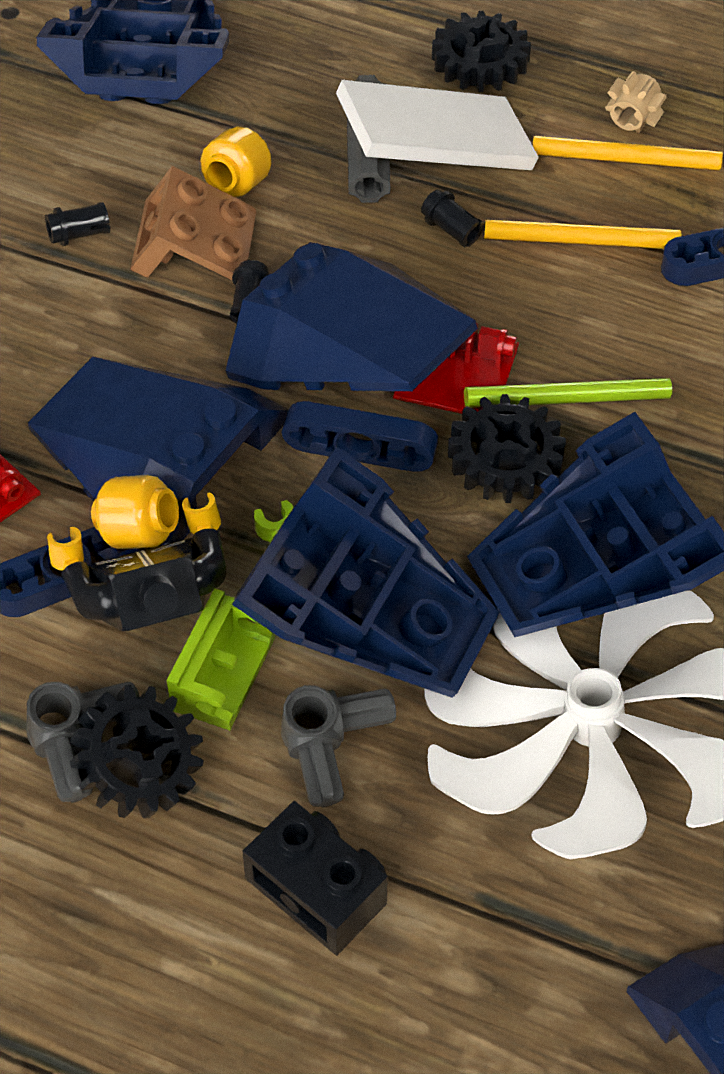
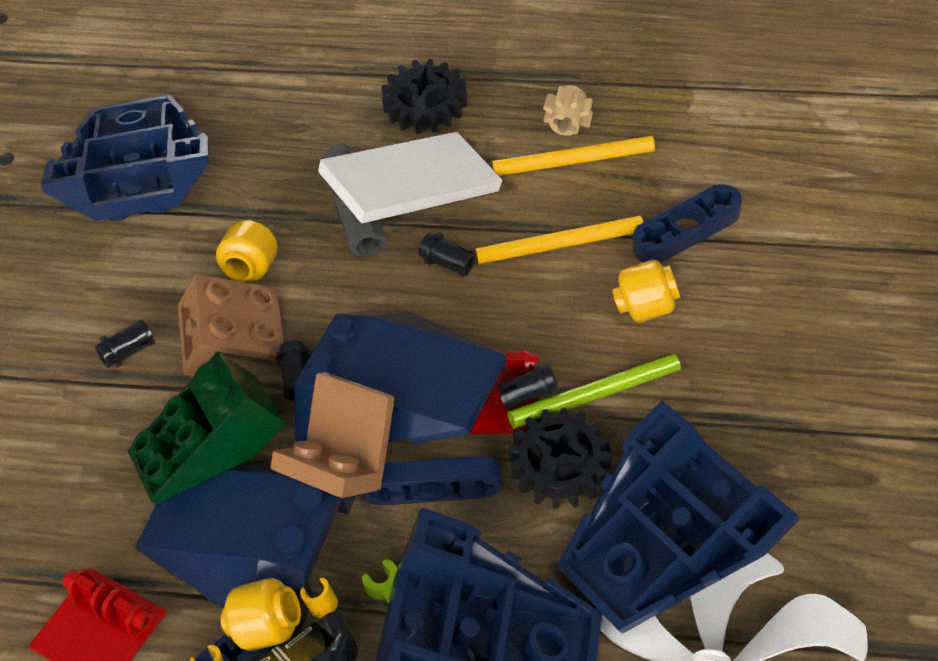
camera: 10 degrees left, 0 degrees up
none -> dark green slope [127,351,286,504]
none -> medium nougat bracket [271,372,394,498]
none -> black pin [497,363,559,411]
none -> yellow head [612,259,681,323]

